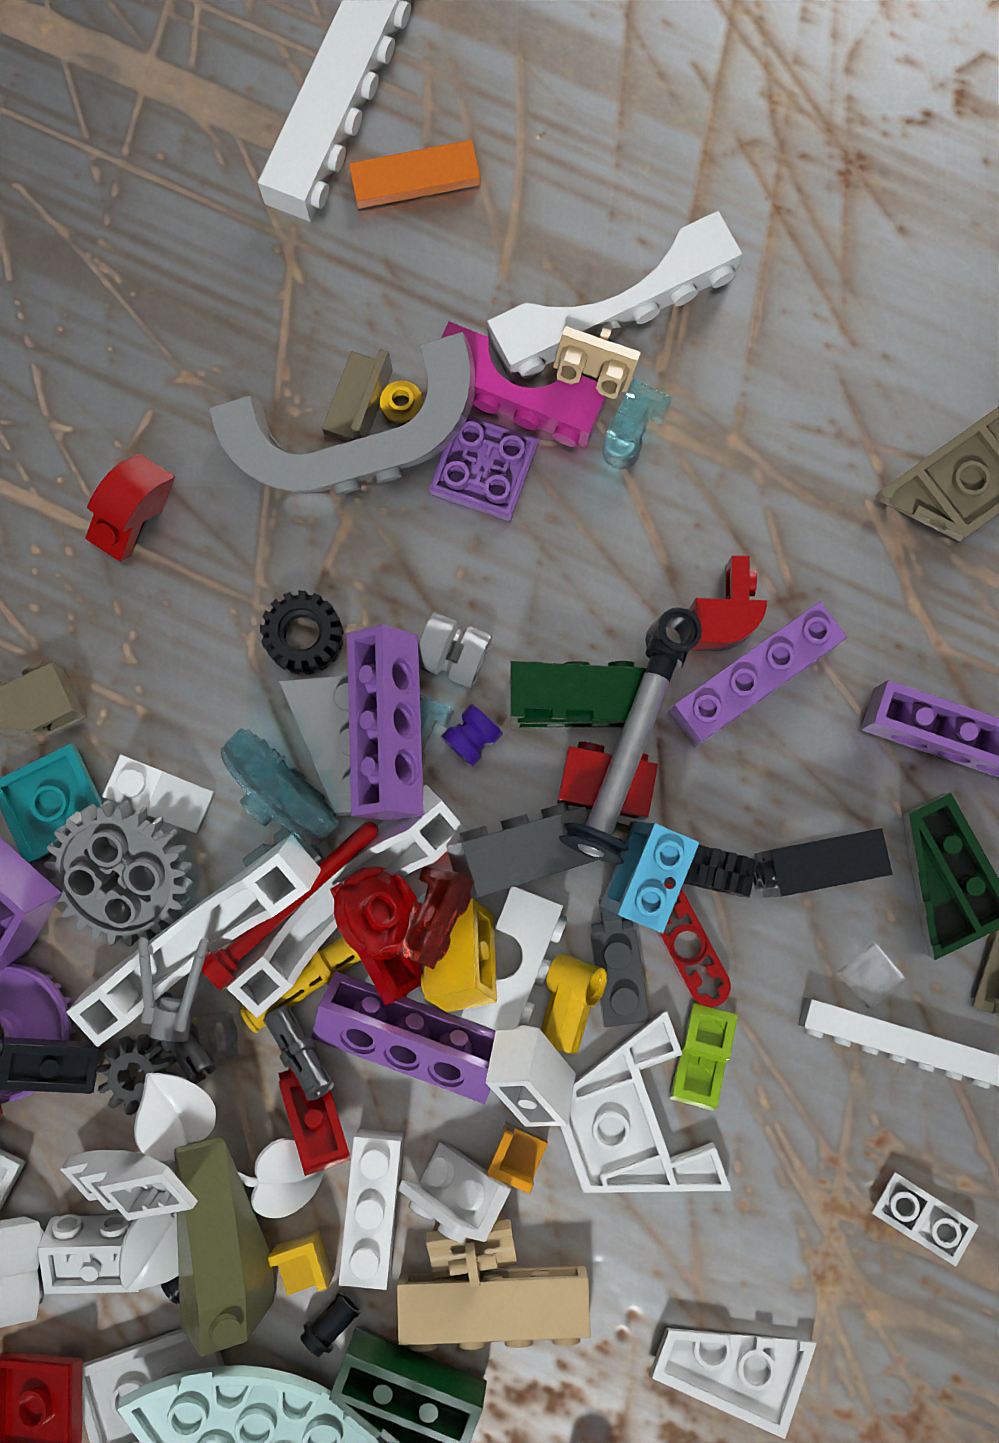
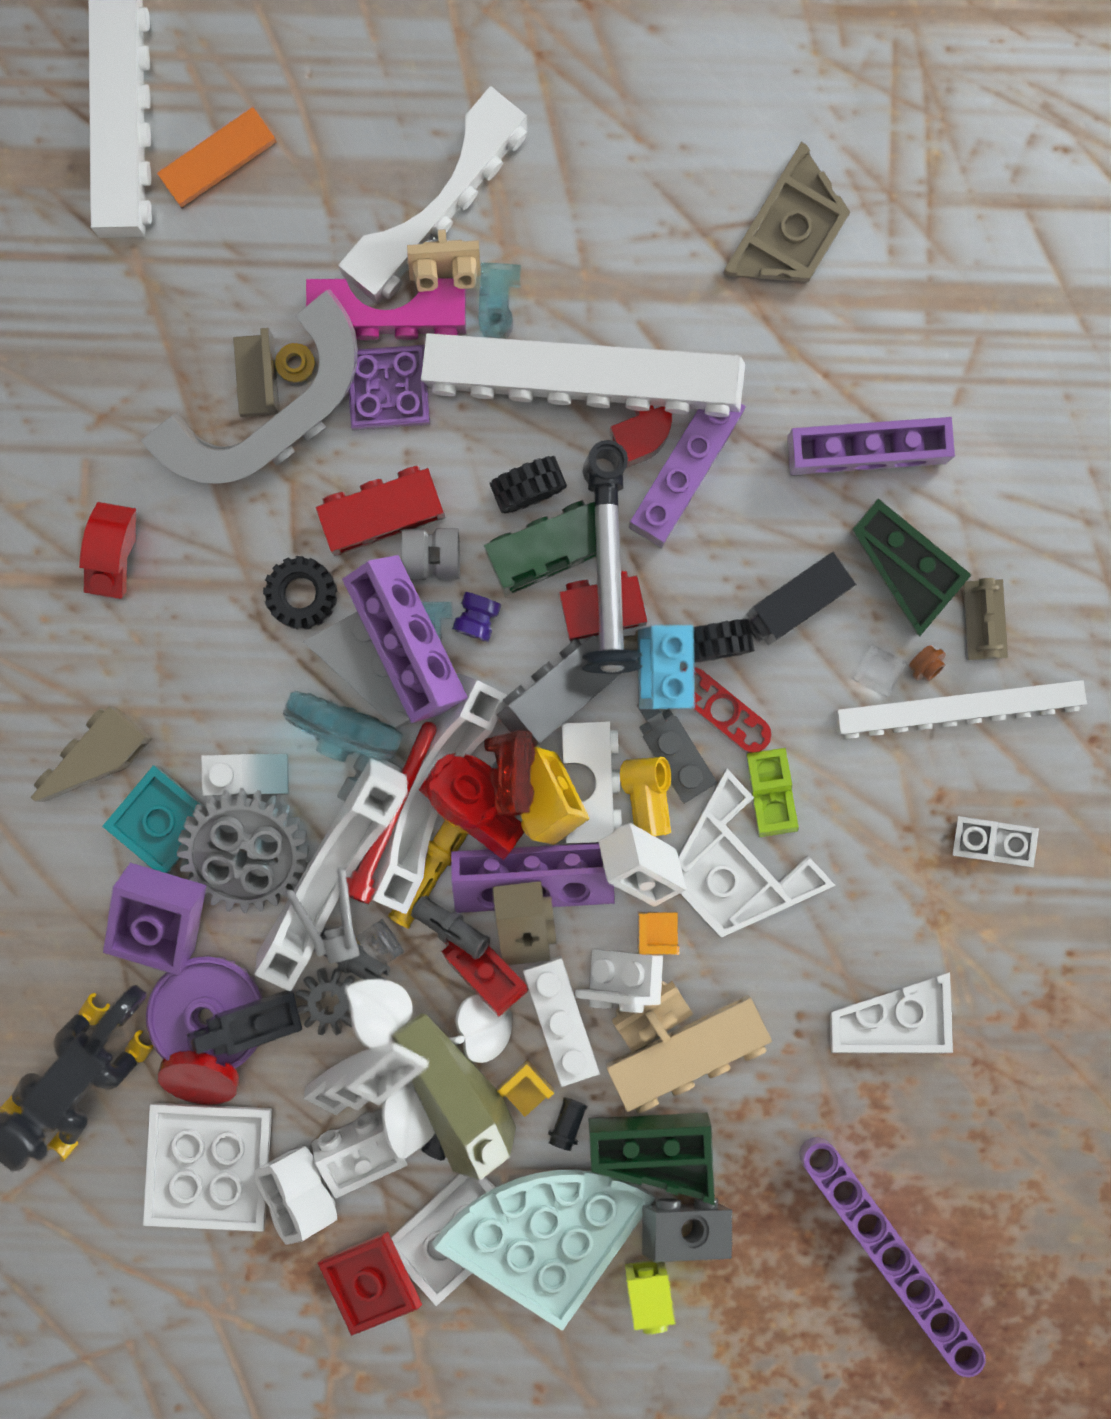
camera: 25 degrees left, 5 degrees up
none -> red brick [315,466,446,556]
none -> white brick [421,333,745,417]
none -> black tyre [489,456,567,514]
none -> dark tan brick [493,881,557,965]
none -> dark orange plate [909,645,946,681]

